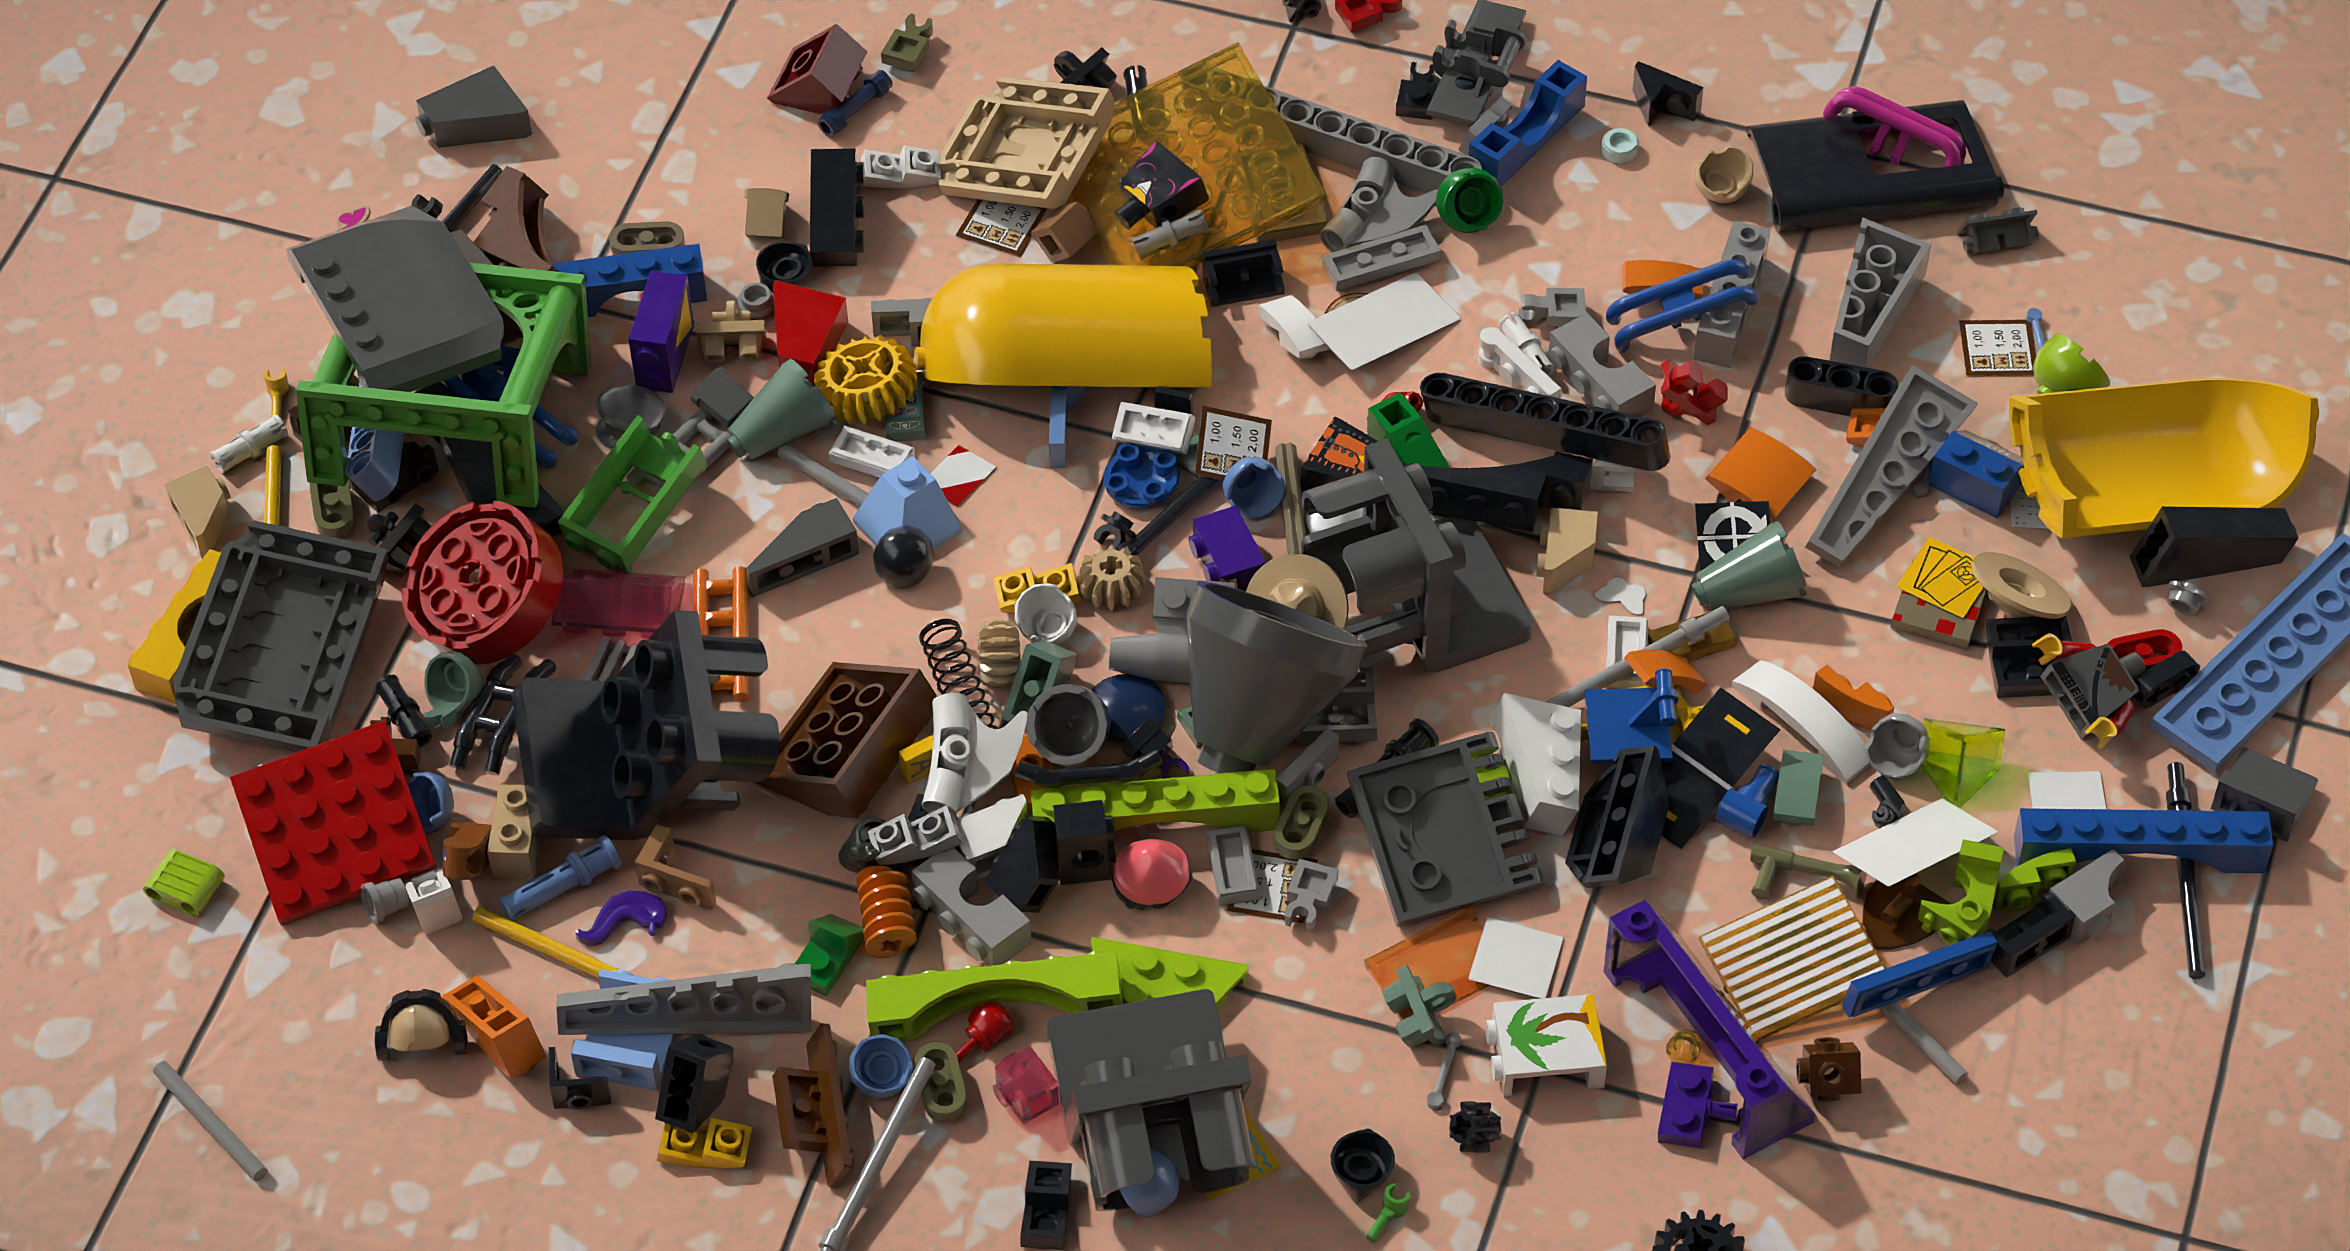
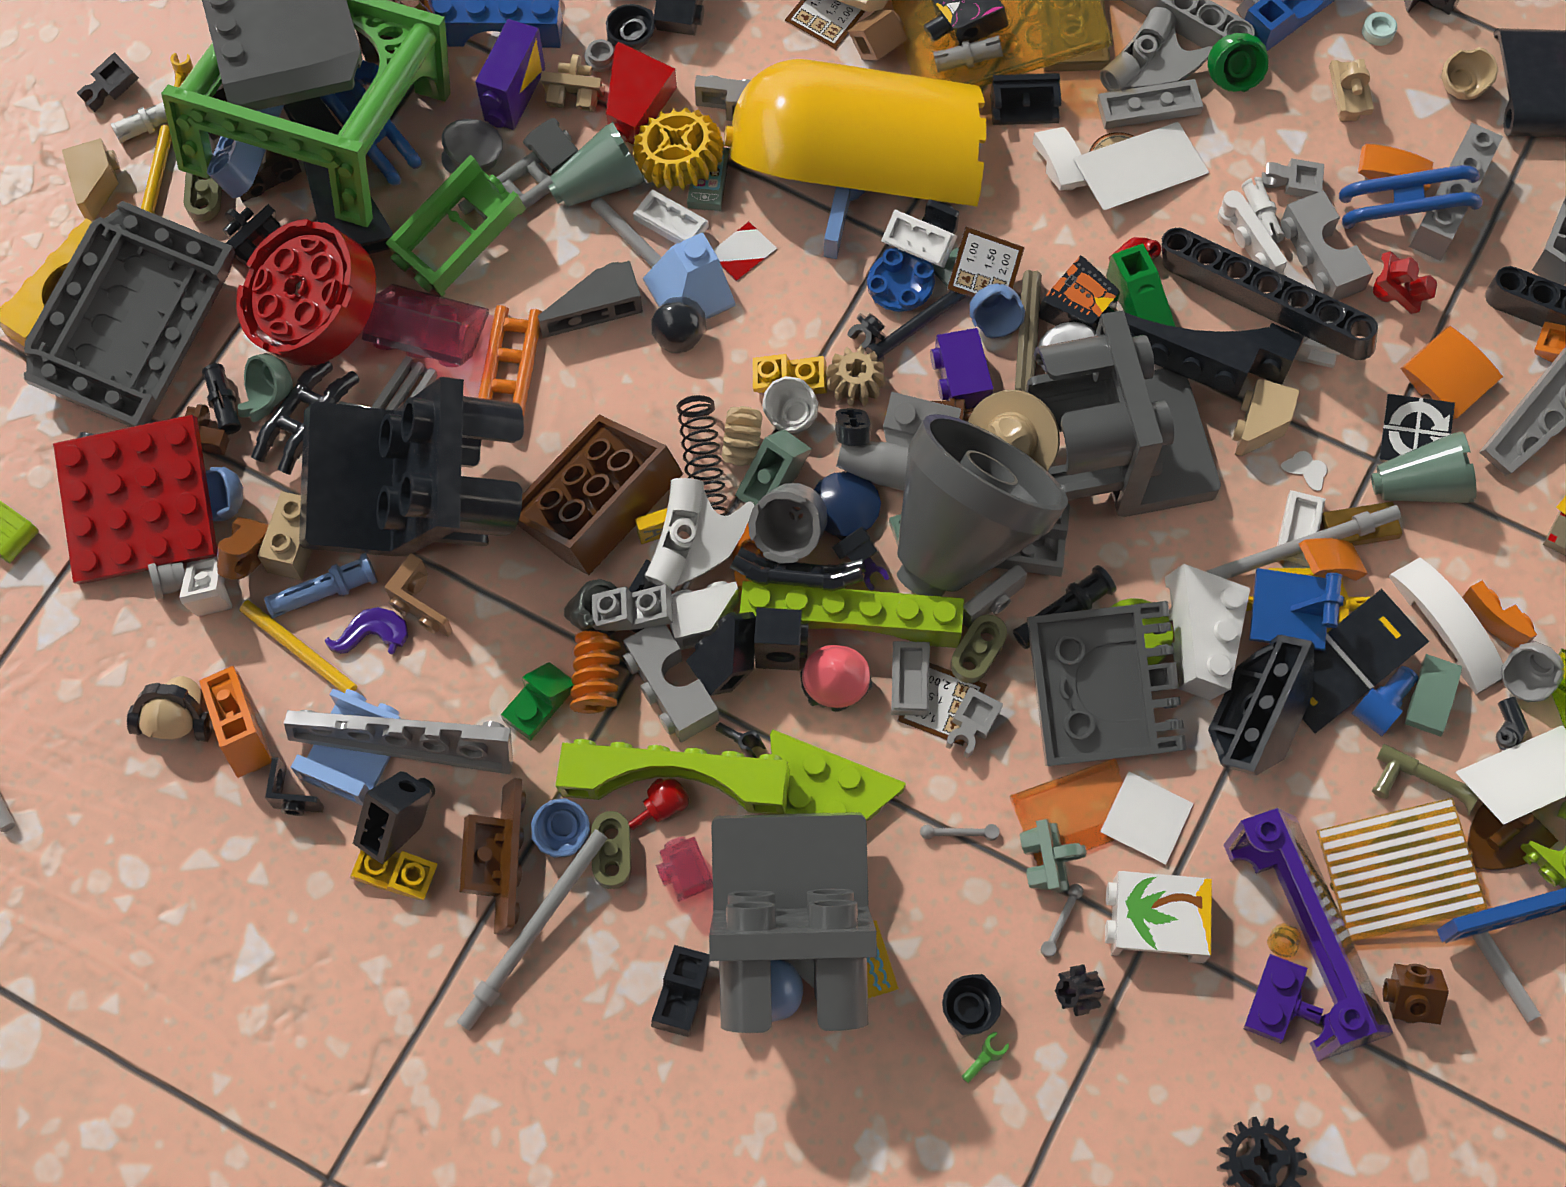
camera: 10 degrees right, 15 degrees up
none -> black plate [77,52,139,112]
none -> black hand [716,722,766,758]
none -> black beam [835,408,871,446]
none -> light grey hinge [920,824,1000,841]
none -> tan hips [1329,59,1374,122]

